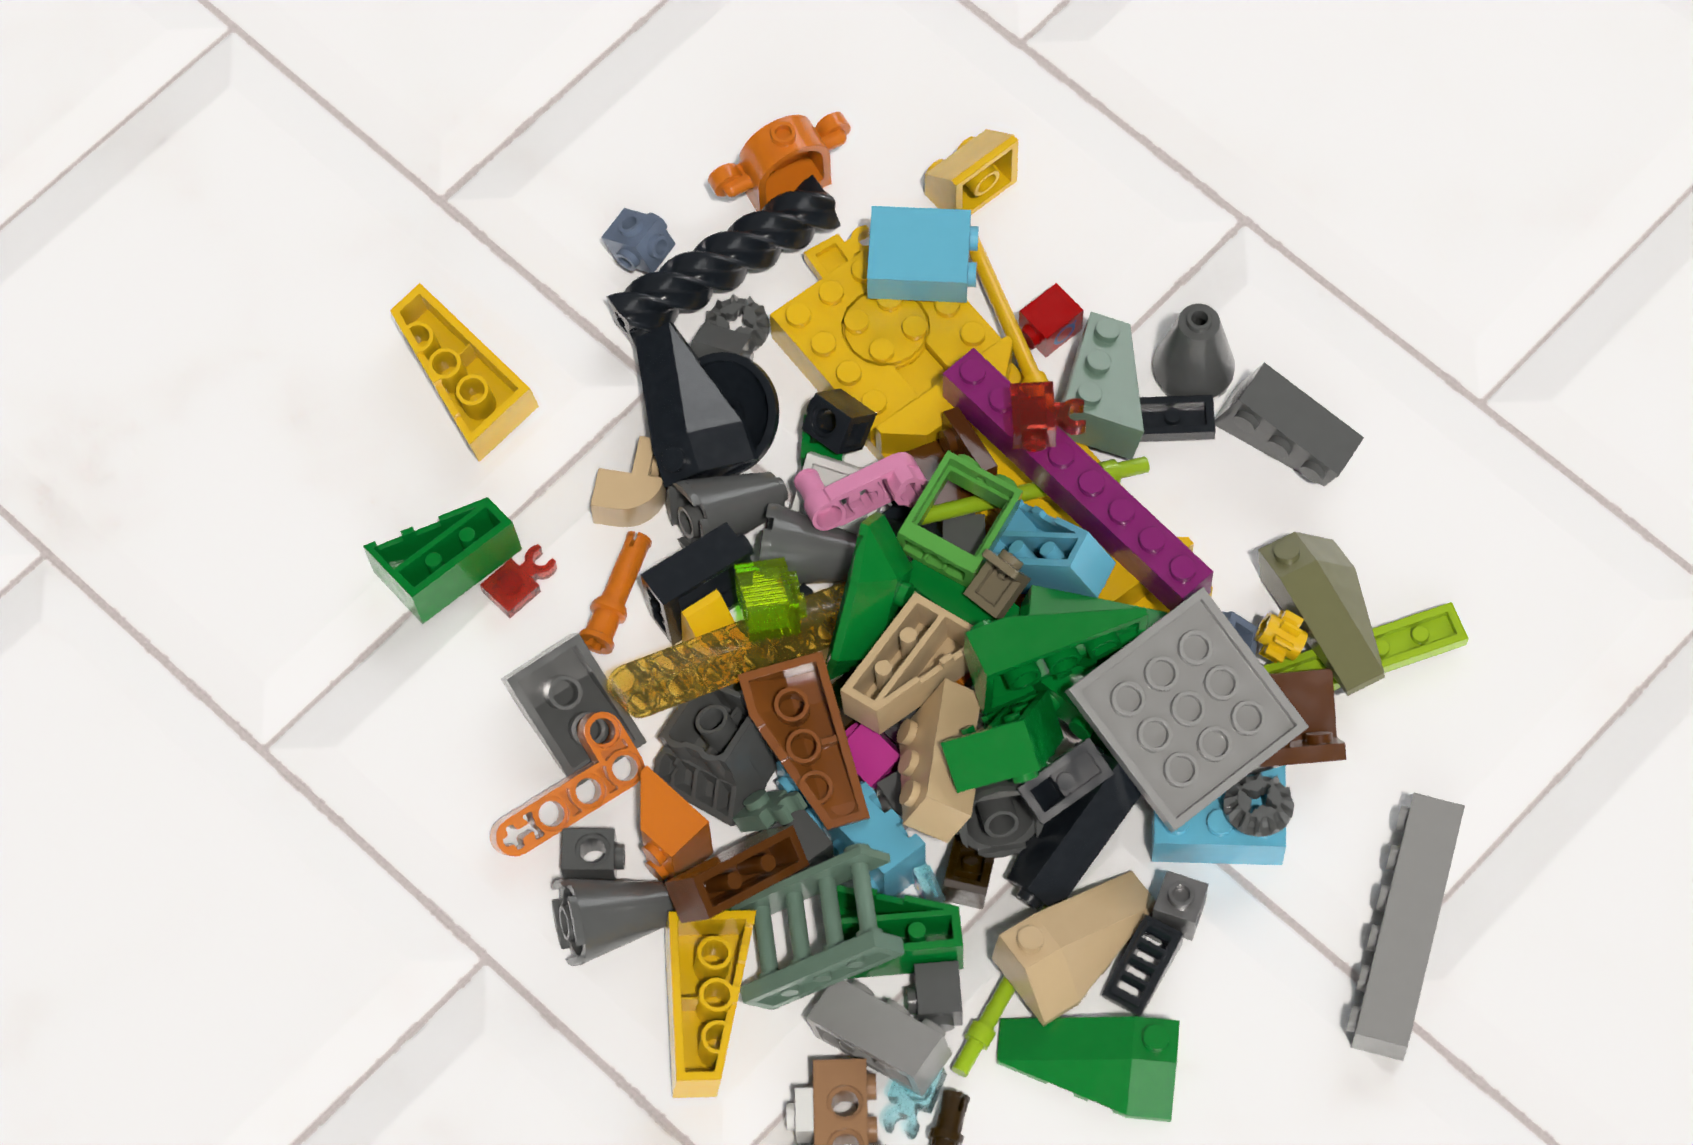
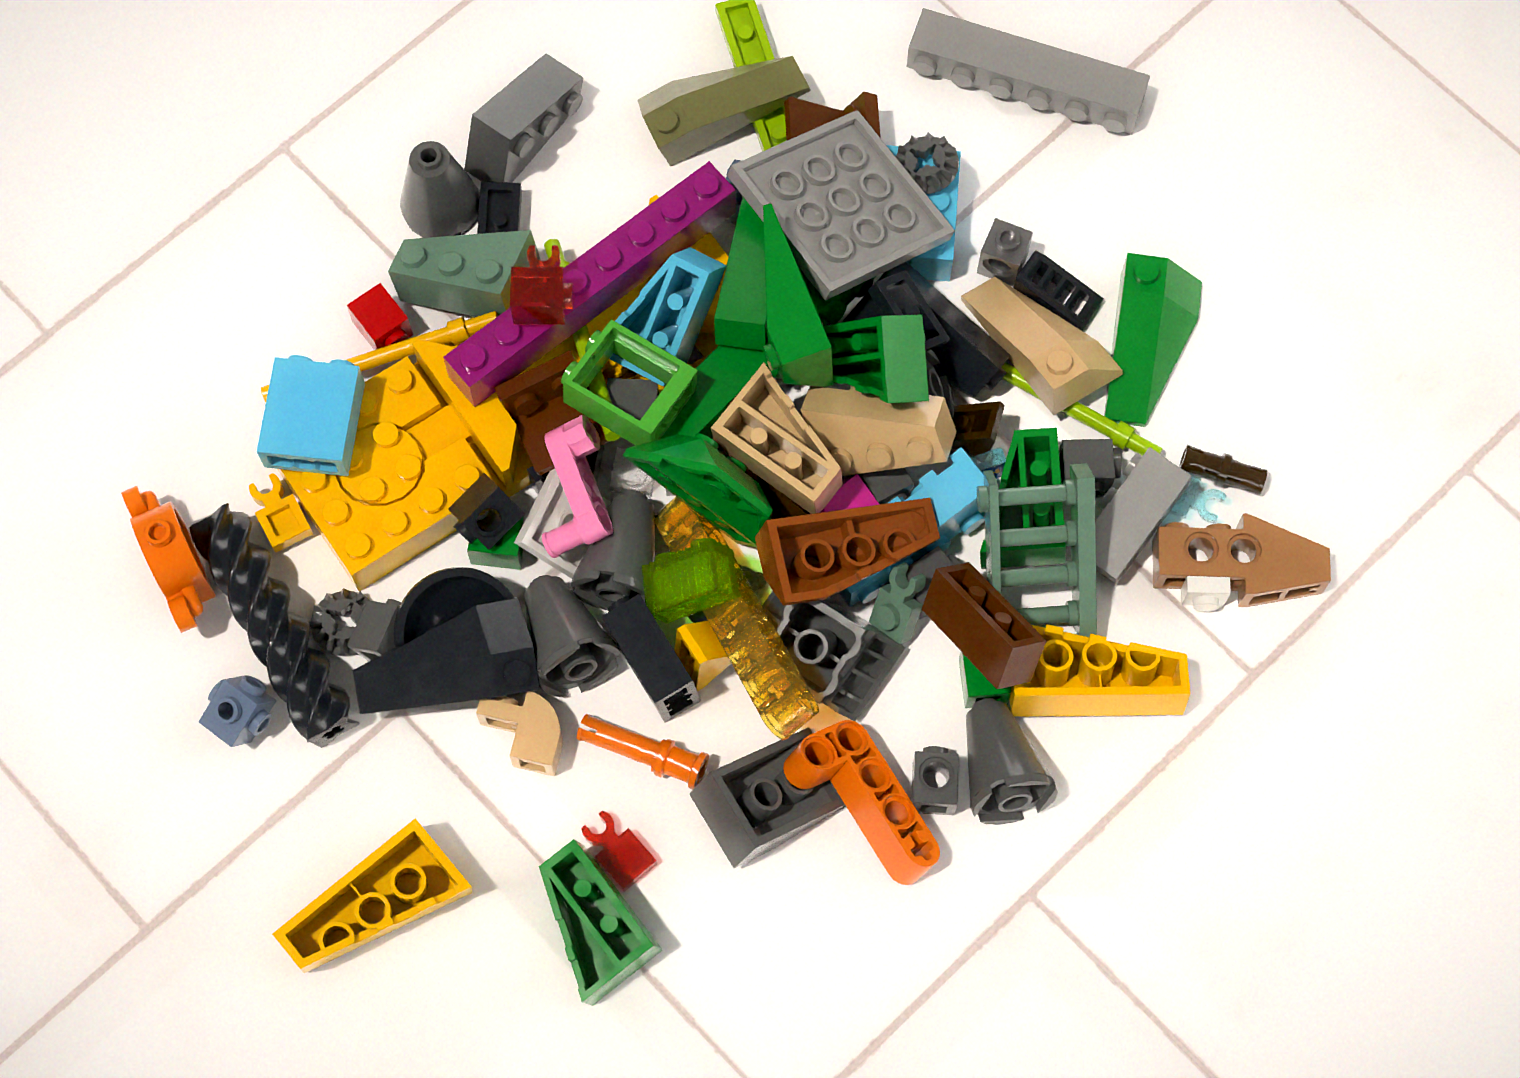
camera: 90 degrees left, 5 degrees up
orange slope [640,765,713,882] -> none
yellow slope [924,129,1019,215] -> none
dark tan bracket [963,548,1031,620] -> none
yellow gear [1254,609,1308,663] -> none

